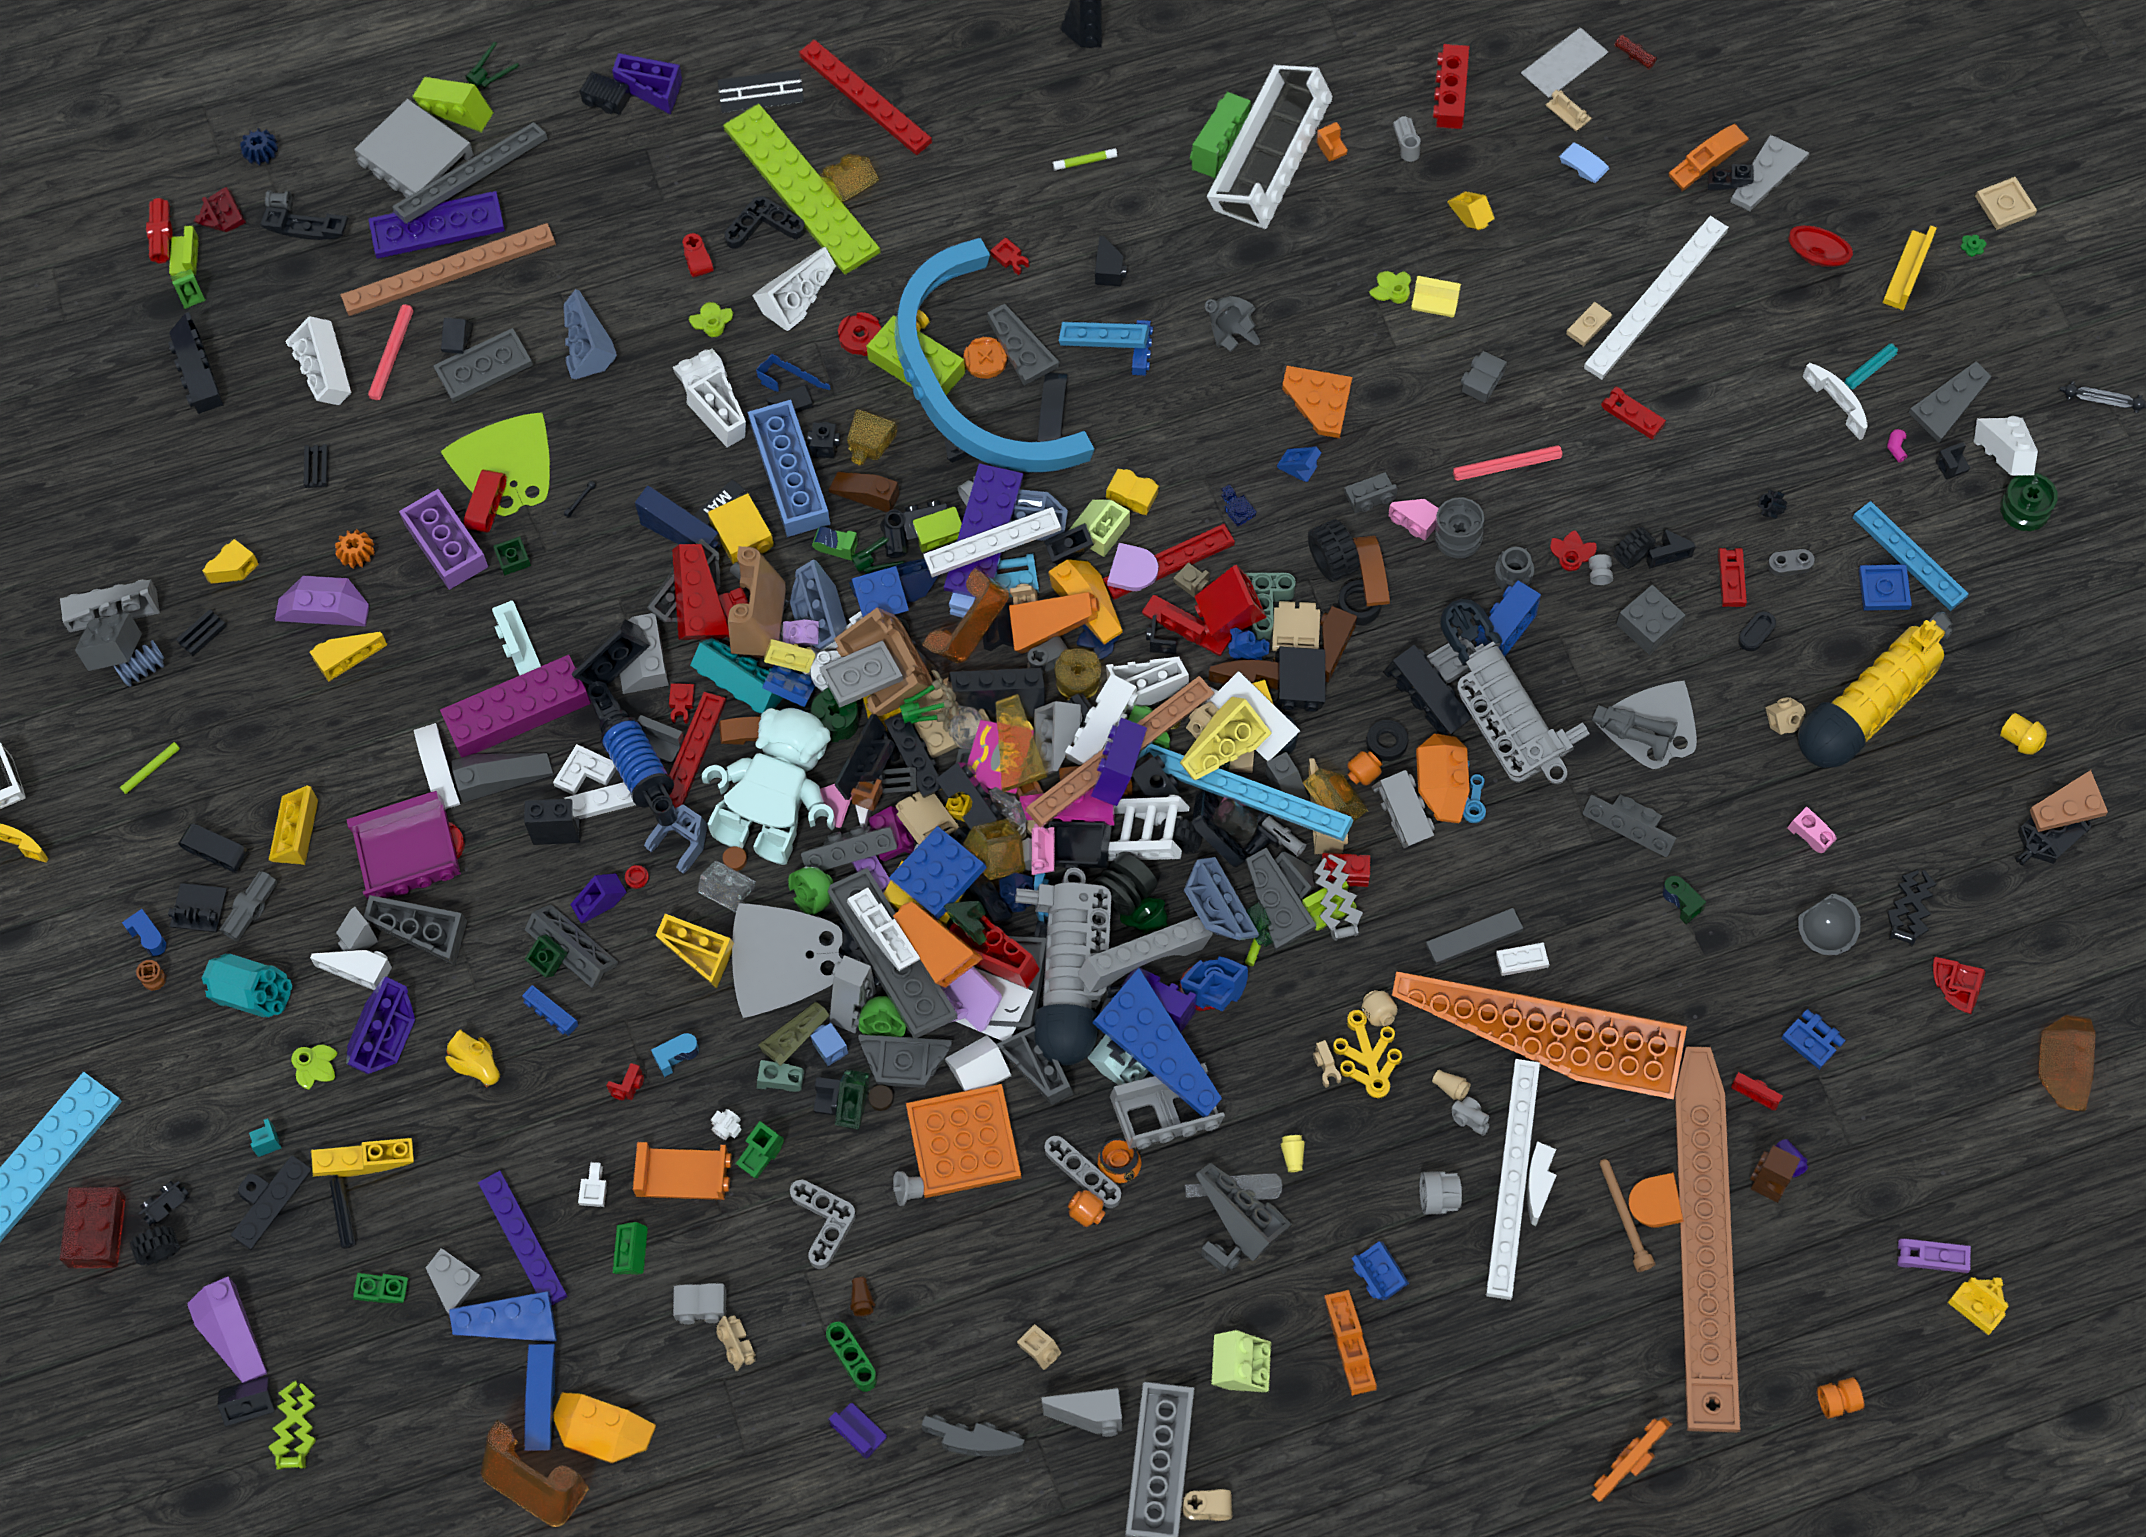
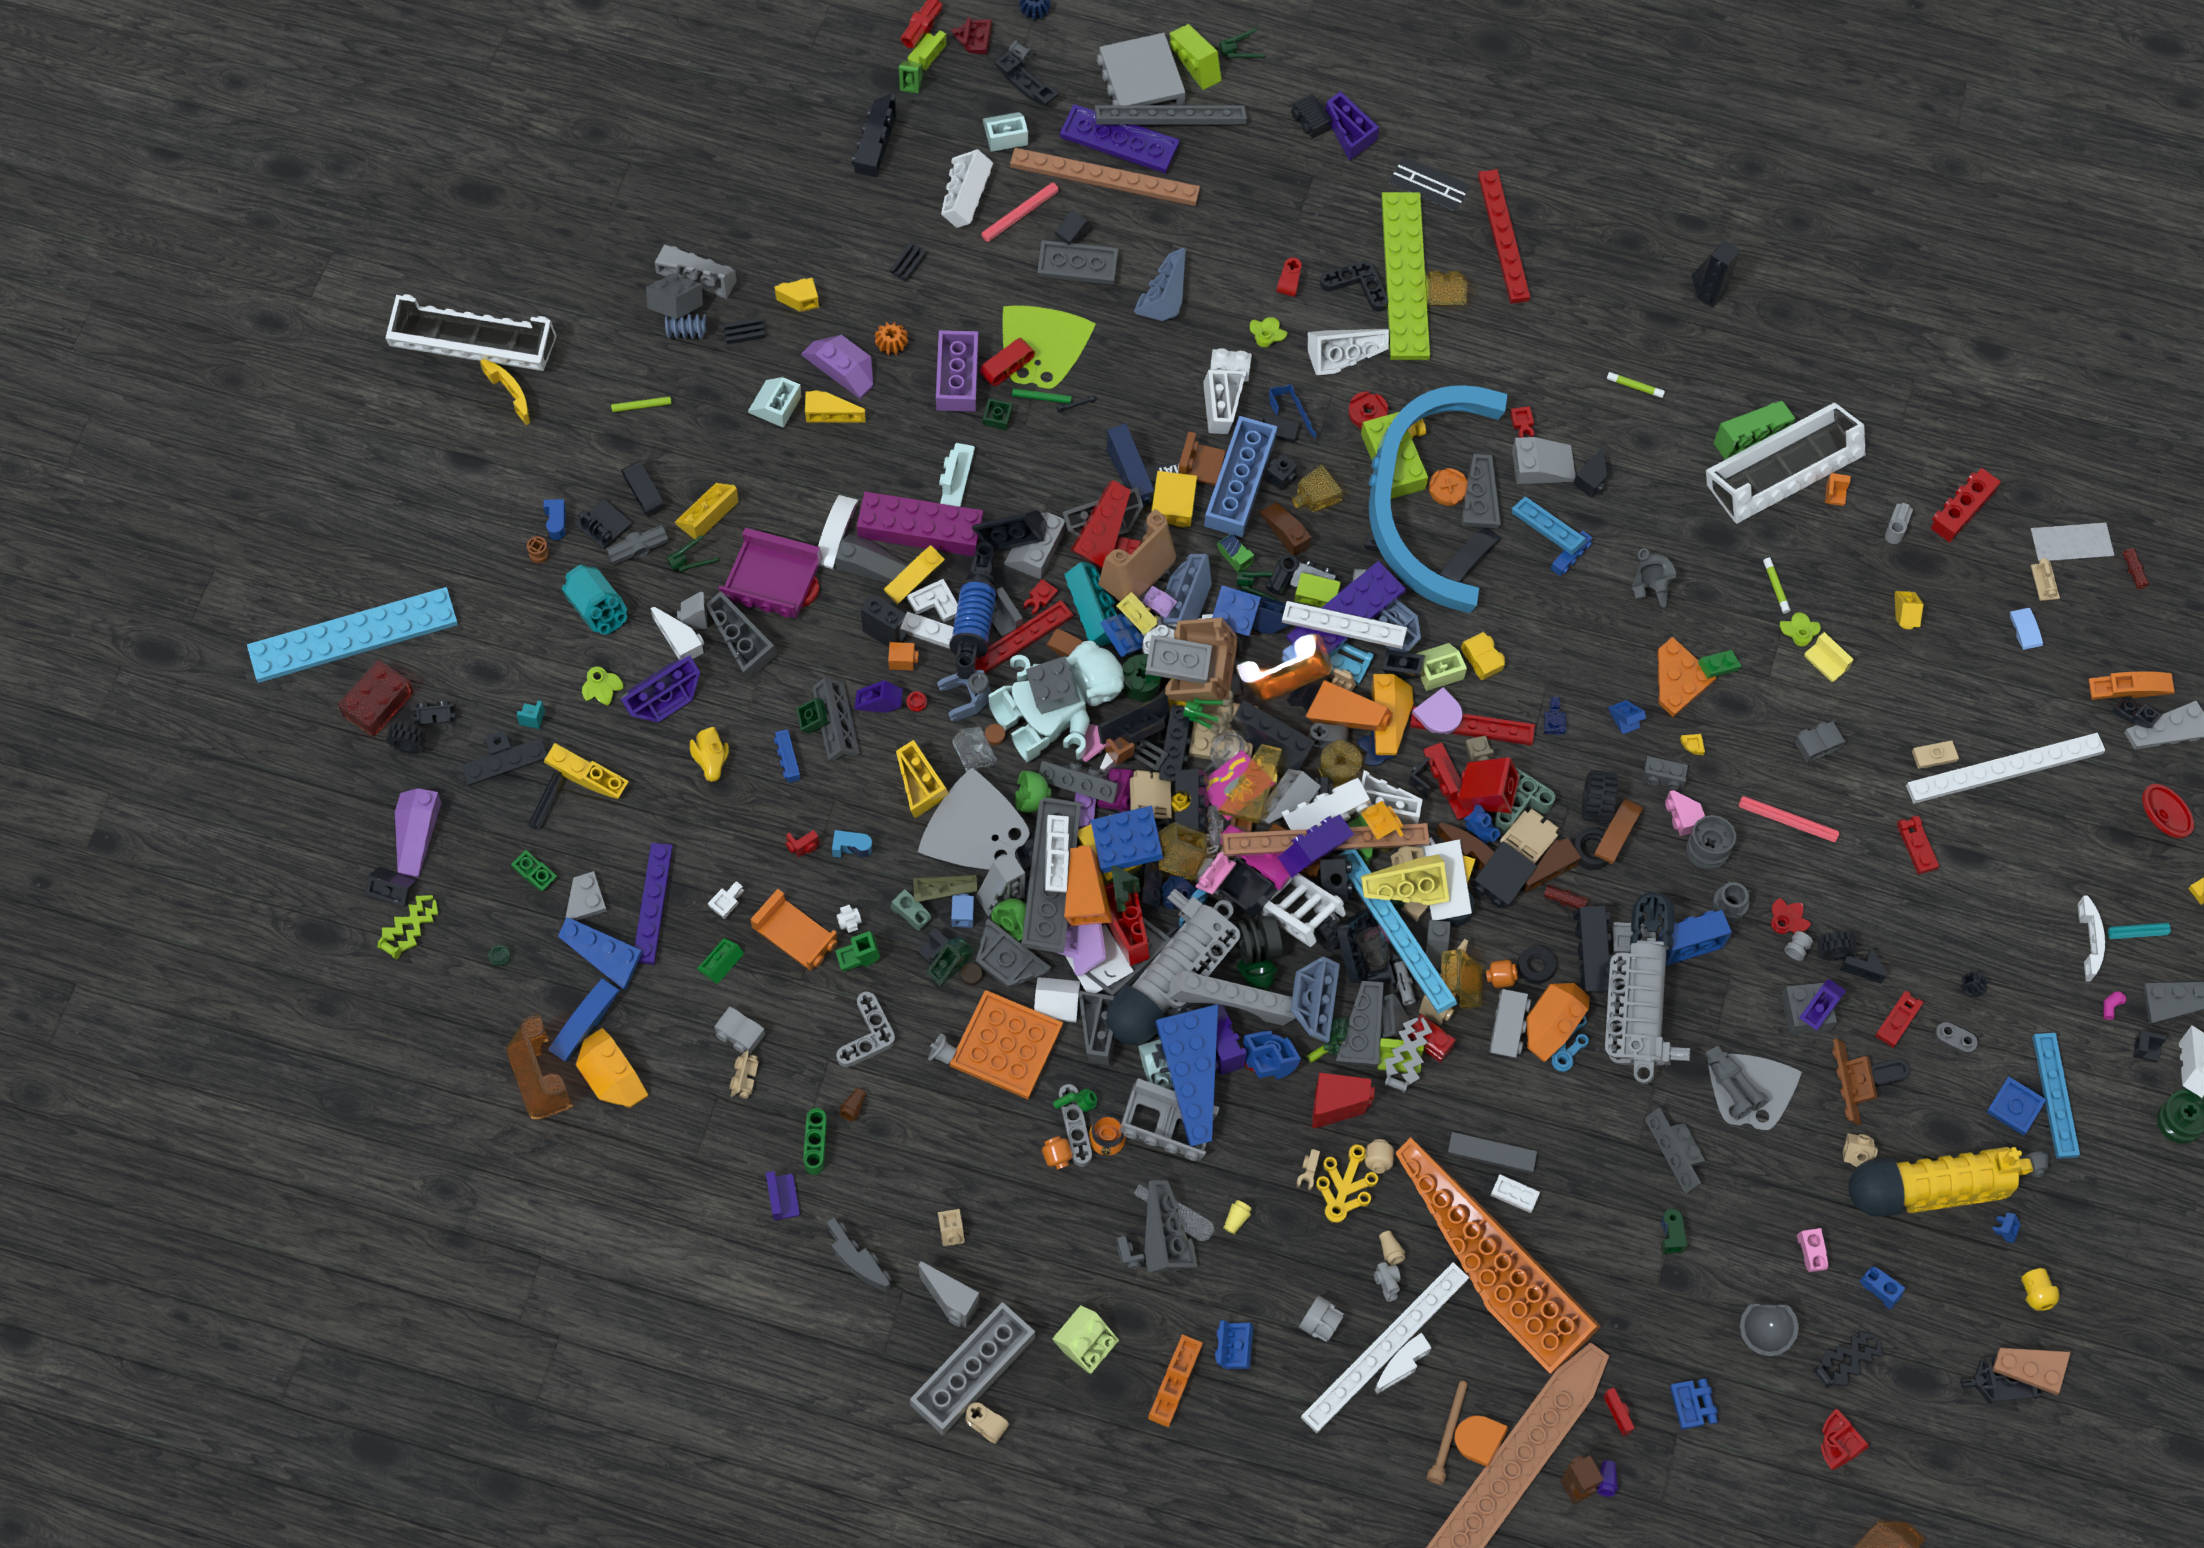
camera: 30 degrees right, 0 degrees up
none -> clear green plate [488,945,510,966]
none -> dark green plant [666,535,719,572]
none -> light aqua slope [748,377,802,428]
none -> yellow slope [884,545,945,604]
none -> orange brick [888,642,918,671]
none -> dark grey tile [968,672,989,694]
none -> light aqua slope [983,112,1028,152]
none -> green bar [1012,388,1072,404]
none -> dark grey brick [1026,656,1081,715]
none -> green plate [1053,1088,1097,1112]
none -> dark orange bracket [1178,431,1226,485]
none -> red slope [1312,1073,1374,1128]
none -> light orange bracket [1361,801,1404,840]
none -> light grey slope [1512,437,1575,484]
none -> clear red pin [1544,885,1588,909]
none -> yellow tile [1680,734,1705,755]
none -> green plate [1698,650,1742,679]
none -> lime bar [1763,558,1791,614]
none -> dark purple slope [1799,979,1846,1031]
none -> dark orange bracket [1832,1039,1877,1125]
none -> blue leg [1860,1266,1905,1310]
none -> blue tile [1993,1212,2021,1243]

